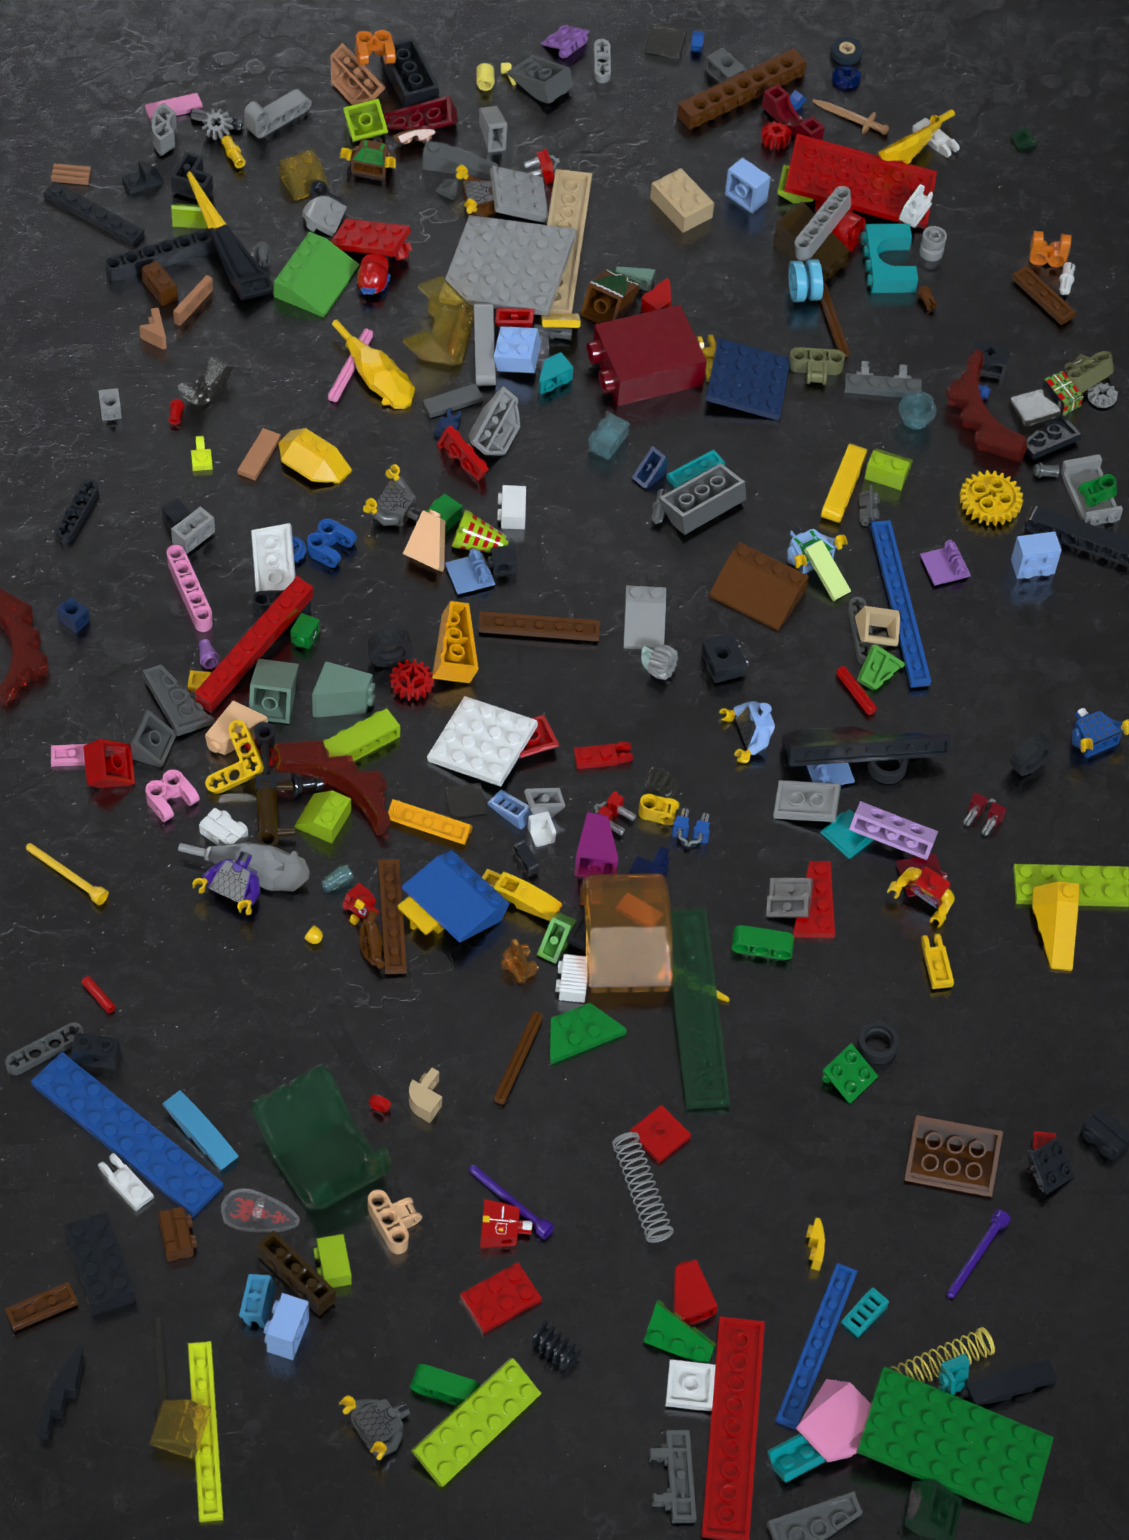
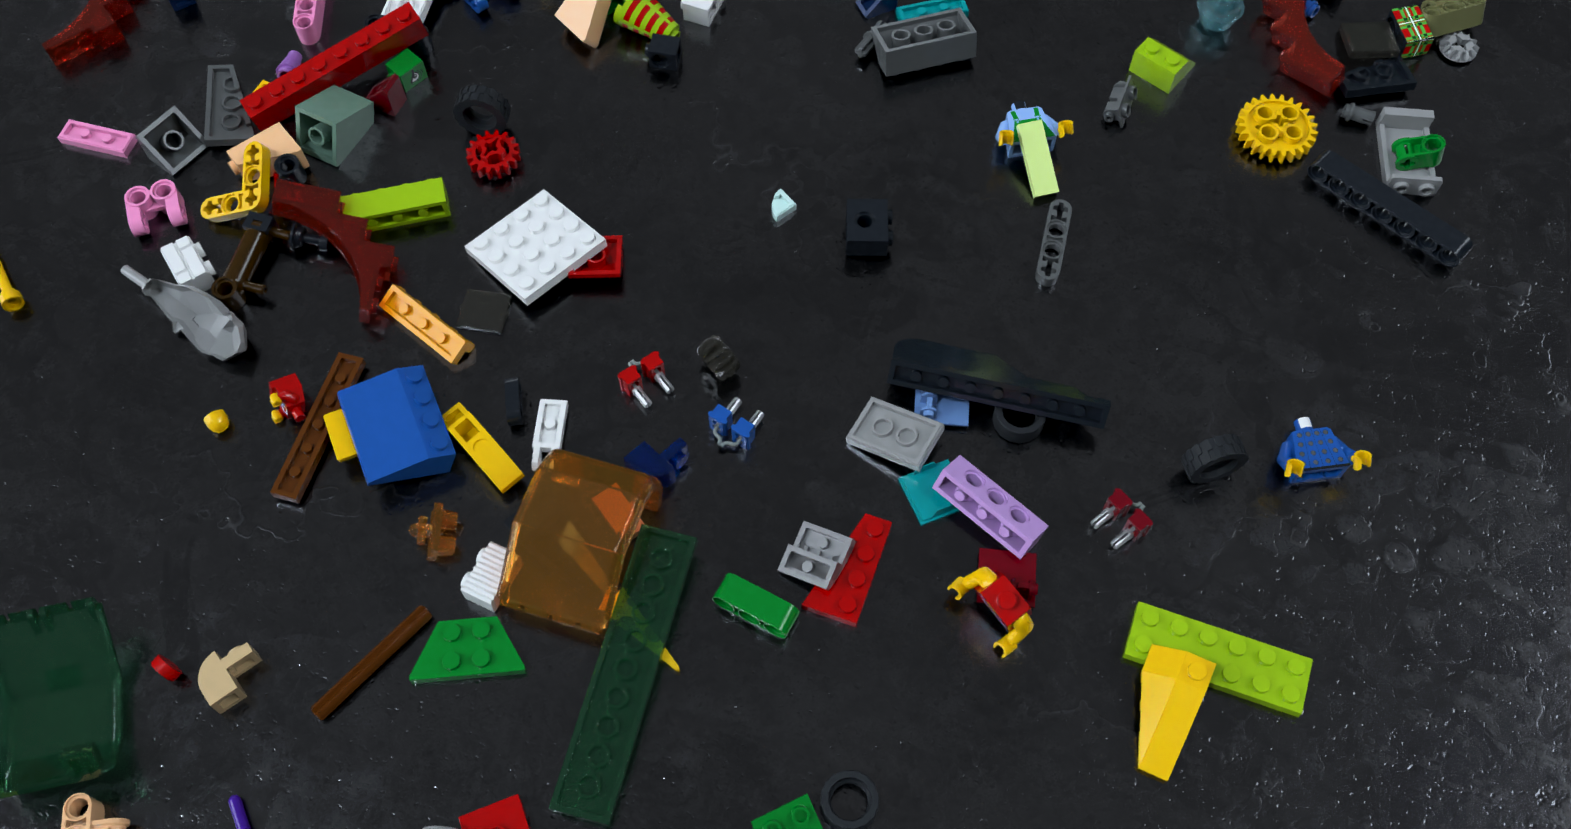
camera: 25 degrees right, 5 degrees up
red slope [83,739,135,788] -> none
torso [193,851,260,915] -> none
lime slope [295,791,351,843] -> none
sand green slope [312,662,375,717] -> none
clear light blue cone [321,864,354,892] -> none
reddish brown piece [359,910,385,969] -> none
light orange wedge [432,601,478,683] -> none
medium blue hinge [445,548,495,595] -> none
reddish brown plate [478,611,600,641] -> none
medium blue slope [488,790,533,829] -> none
light grey slope [524,788,565,818] -> none
white panel [528,811,556,847] -> none
bright green slope [537,912,577,964] -> none
red hinge [574,742,634,769] -> none
magenta slope [574,812,619,885] -> none
light grey slope [624,585,666,650] -> none
yellow piece [638,794,679,826] -> none
light grey gear [647,644,678,680] -> none
reddish brown slope [709,542,809,631] -> none
torso [719,701,775,763] -> none
yellow beam [821,443,868,523] -> none
red axle [836,666,877,715] -> none
tan tile [855,606,900,646] -> none
bright green wing [857,645,905,690] -> none
blue plate [870,520,931,687] -> none
medium lavender hinge [920,540,971,586] -> none
yellow hinge [921,934,954,989] -> none
light blue brick [1011,532,1061,579] -> none
none -> dark red slope [366,73,407,116]
none -> white hinge [531,399,569,473]

